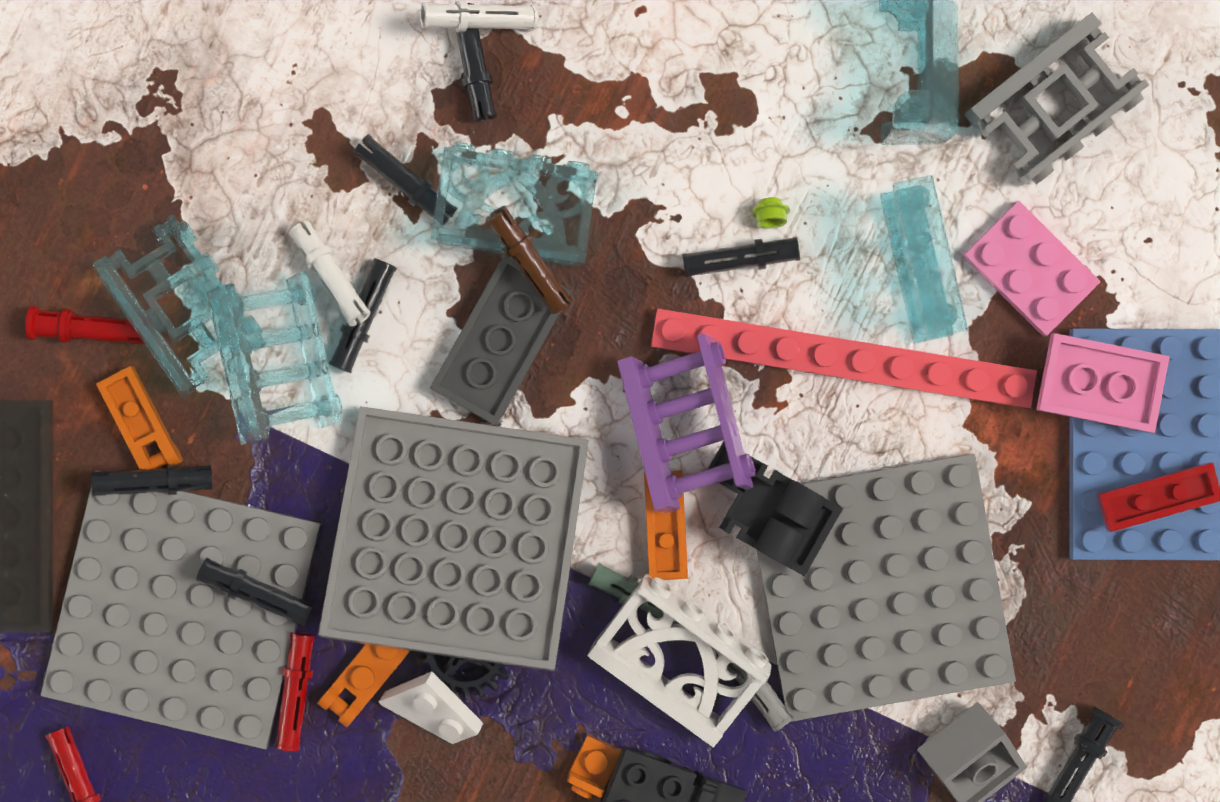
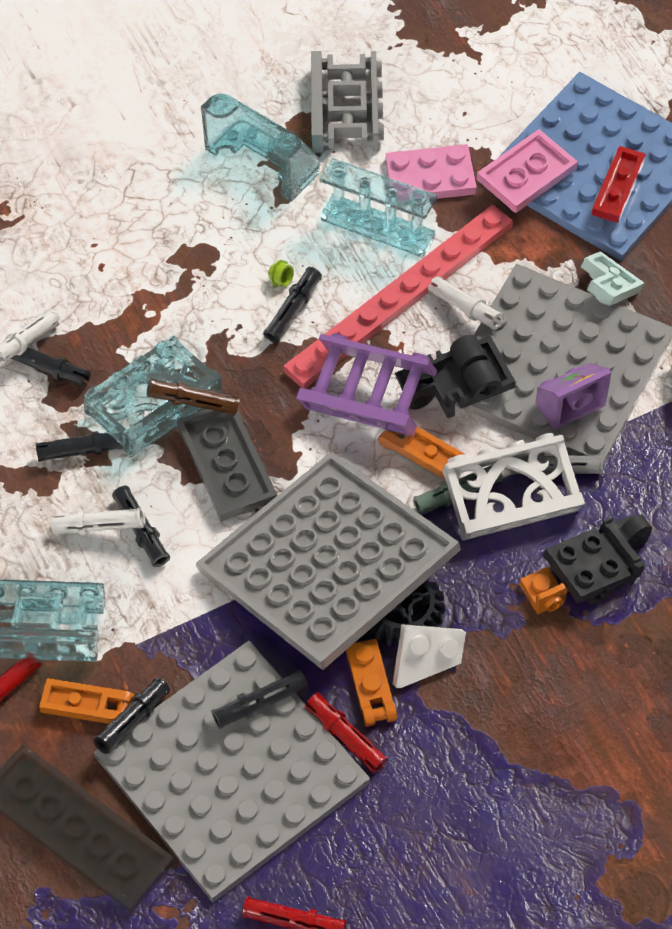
camera: 50 degrees left, 30 degrees down
clear light blue fence [206,271,342,445] -> none
none -> white pin [428,276,504,330]
none -> medium lavender slope [535,363,611,430]
none -> light aqua plate [581,251,644,306]

